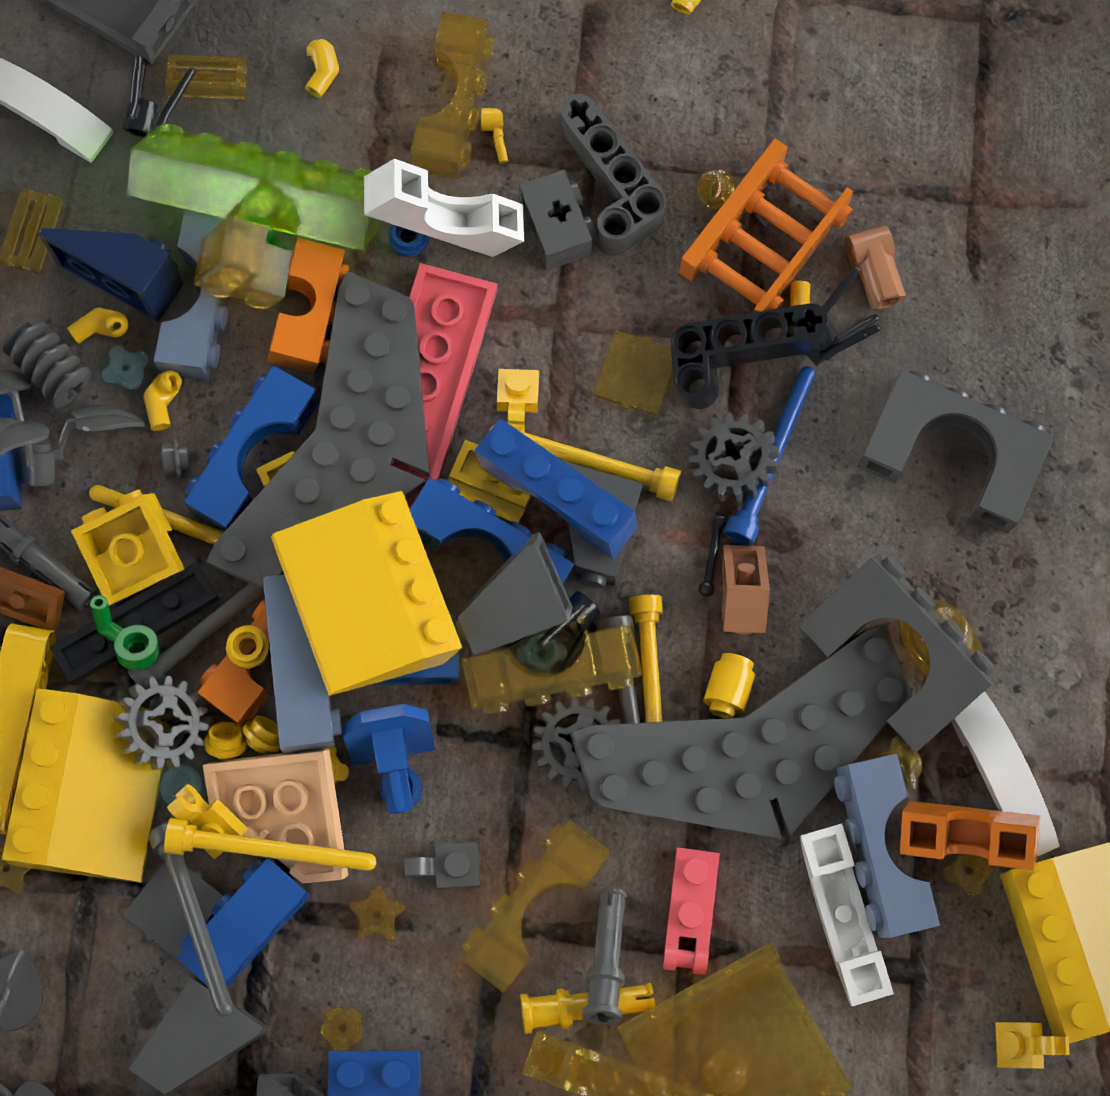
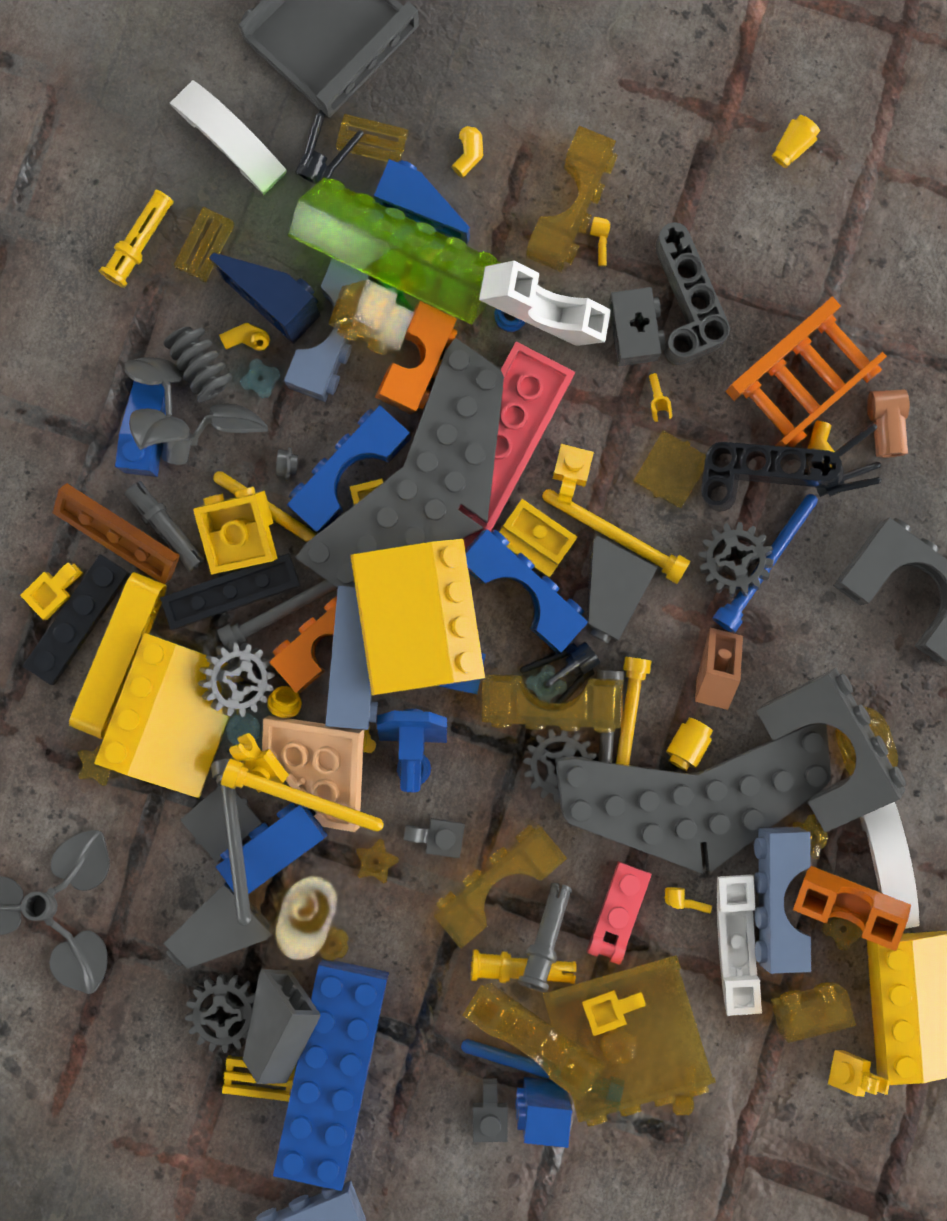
camera: 15 degrees right, 10 degrees up
green plate [90,595,159,670] -> none
yellow arm [144,370,182,431] -> none
yellow plate [226,625,270,669] -> none
yellow plate [242,715,280,754] -> none
dark grey slope [456,532,573,656] -> none
blue arch [475,418,638,560] -> none
clear yellow plate [697,169,735,210] -> none
black hinge [698,512,724,597] -> none
none -> clear yellow piece [275,876,337,960]
none -> blue slope [374,159,470,244]
none -> yellow plate [582,990,646,1036]
none -> yellow hand [649,373,672,422]
none -> yellow hand [665,887,712,914]
none -> clear yellow brick [771,982,856,1043]

